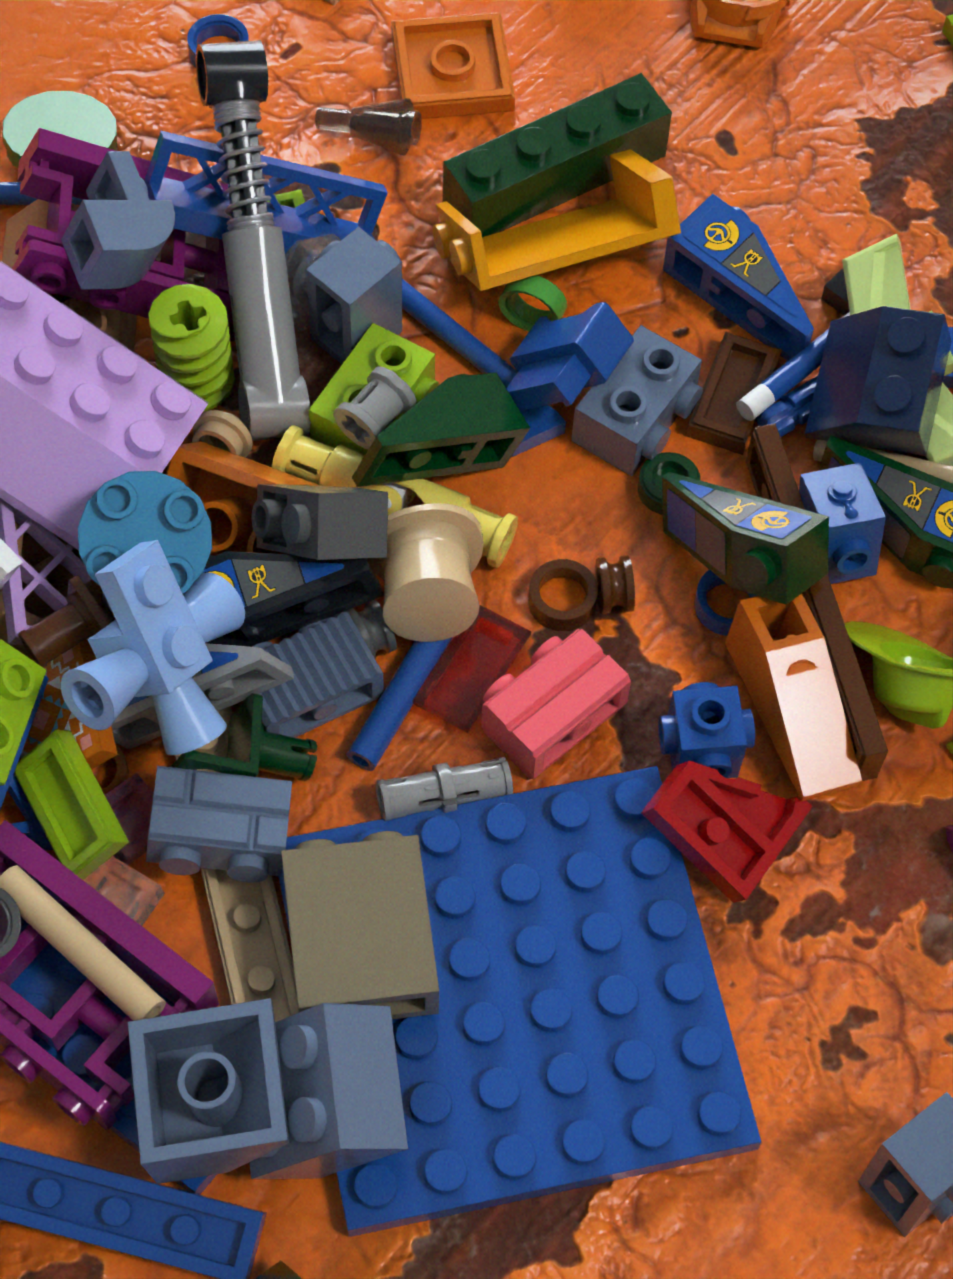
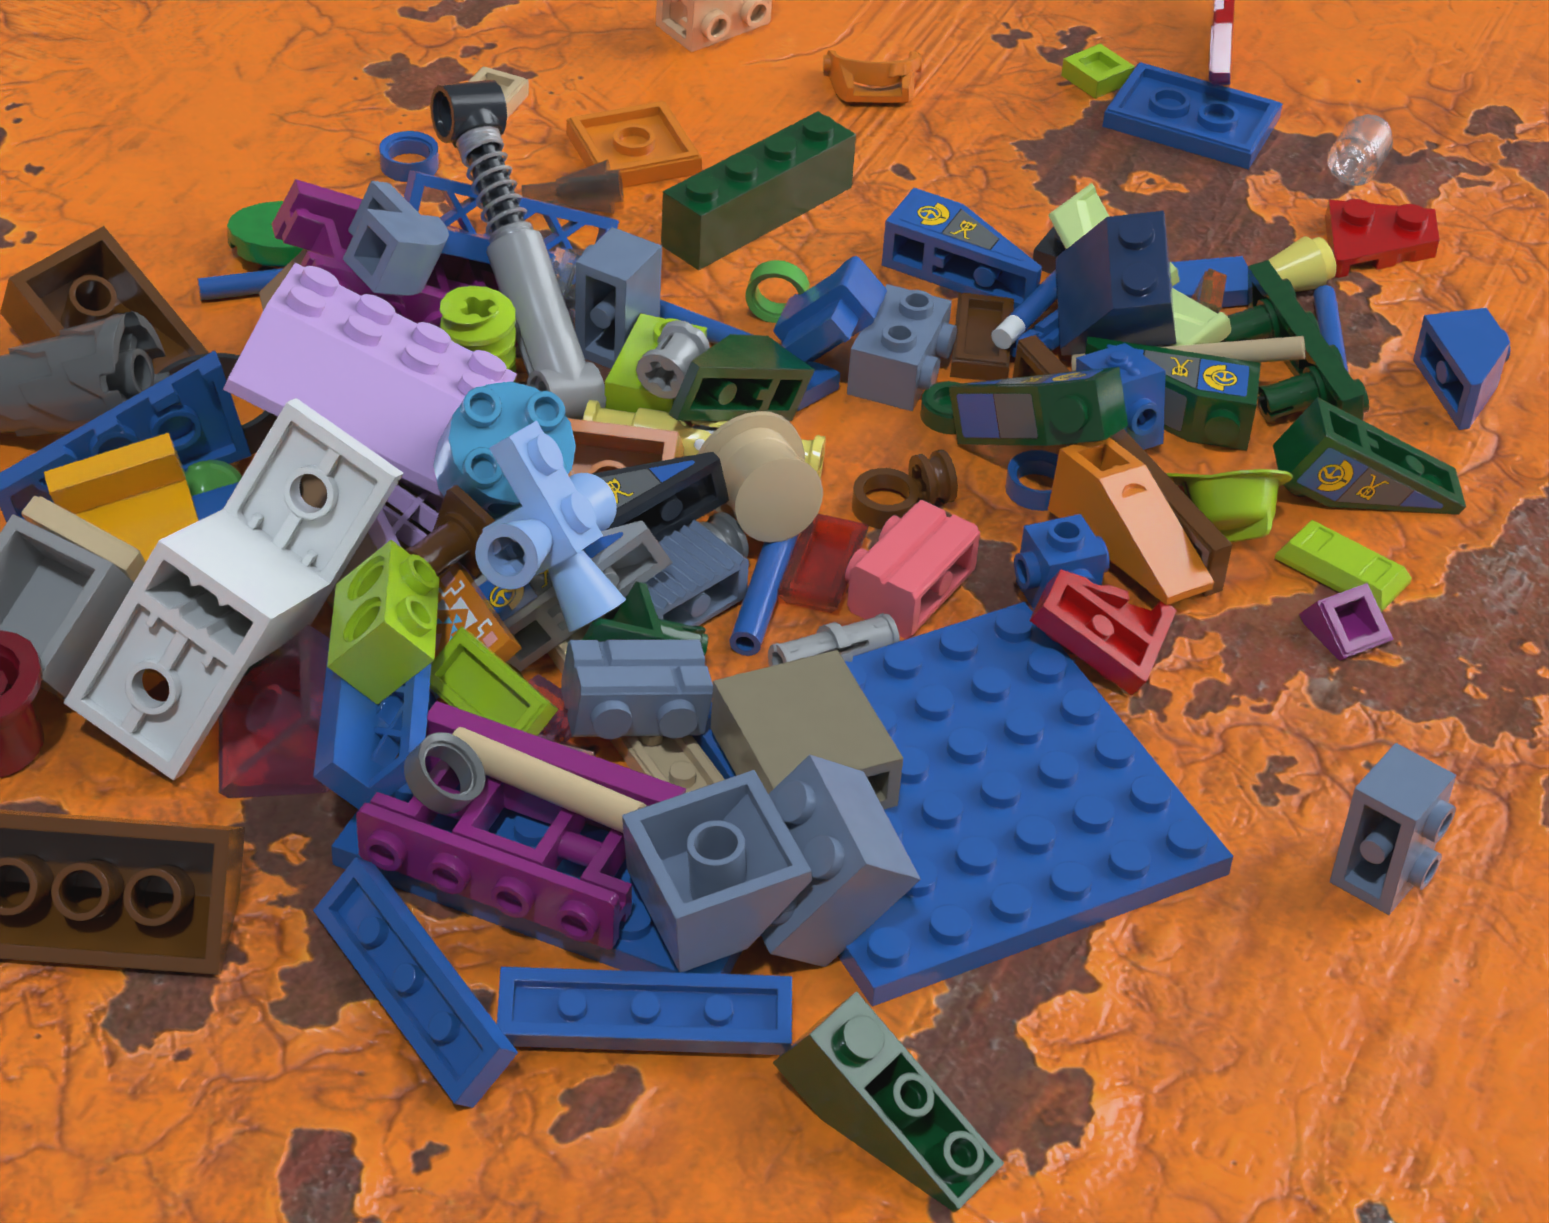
camera: 15 degrees left, 20 degrees down
dark grey slope [251,484,388,560] -> none
light orange panel [433,149,681,291] -> none

